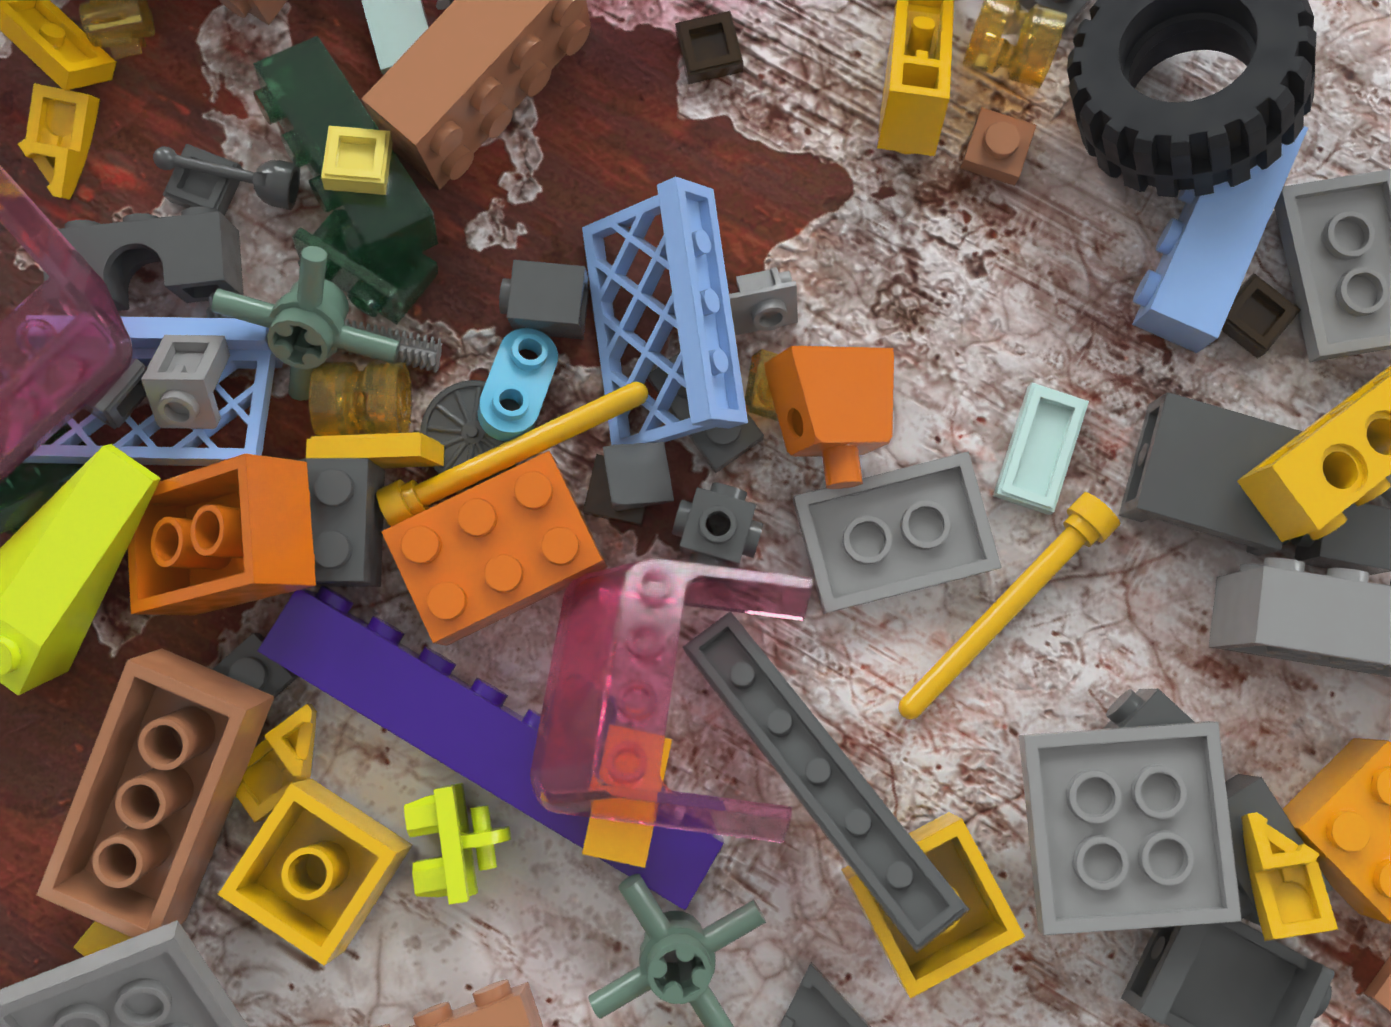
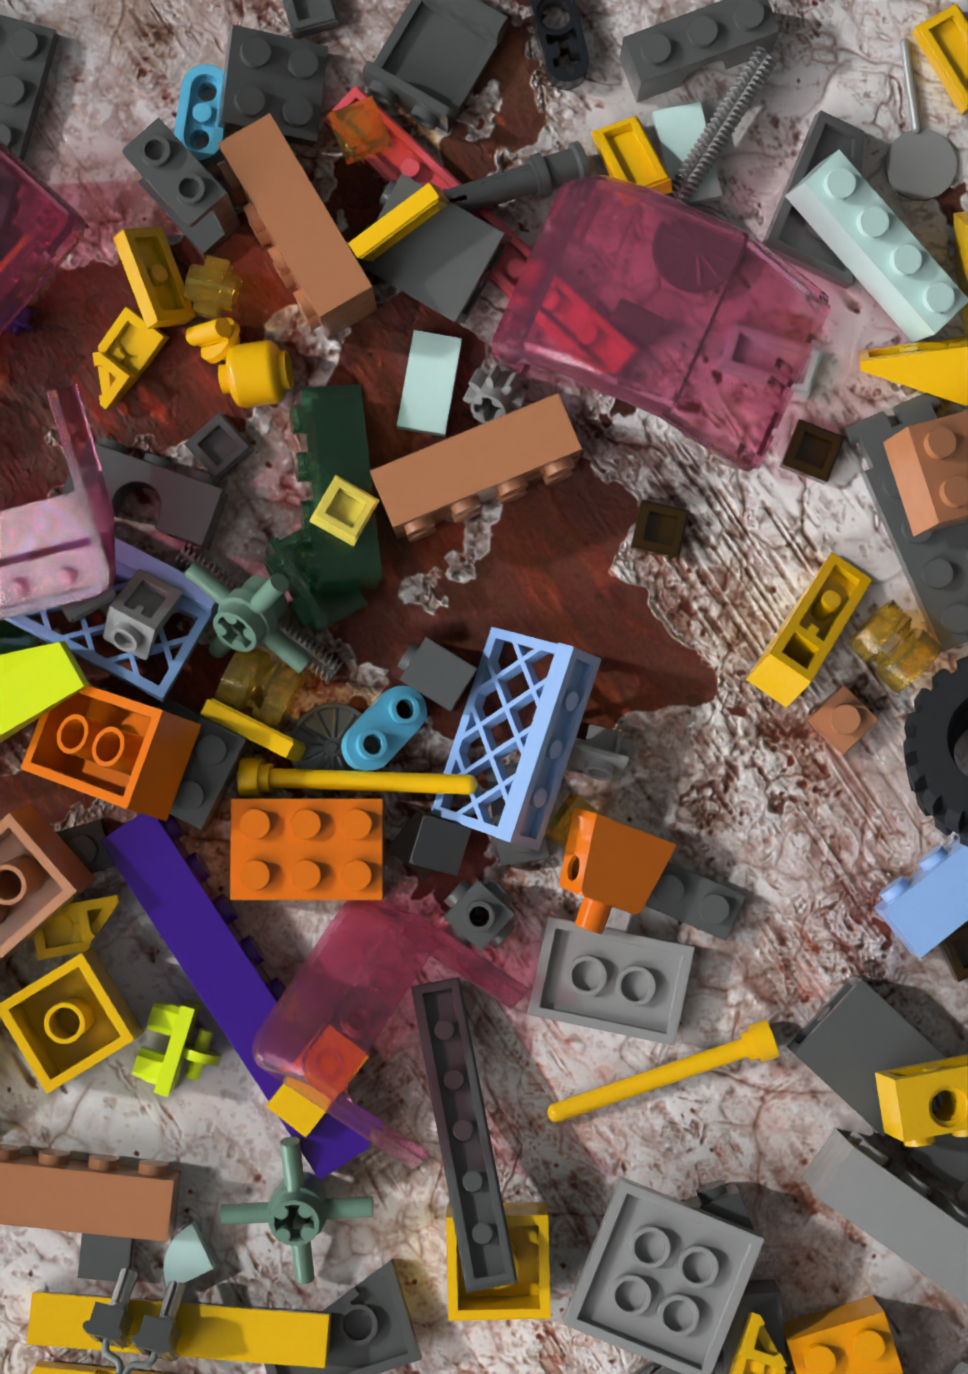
camera: 20 degrees right, 5 degrees up
dark grey hinge [153,146,301,210] -> none
light aqua tile [993,383,1089,515] -> none
none -> yellow plate [186,318,240,364]
none -> yellow head [218,340,294,408]
none -> dark grey plate [645,862,746,941]

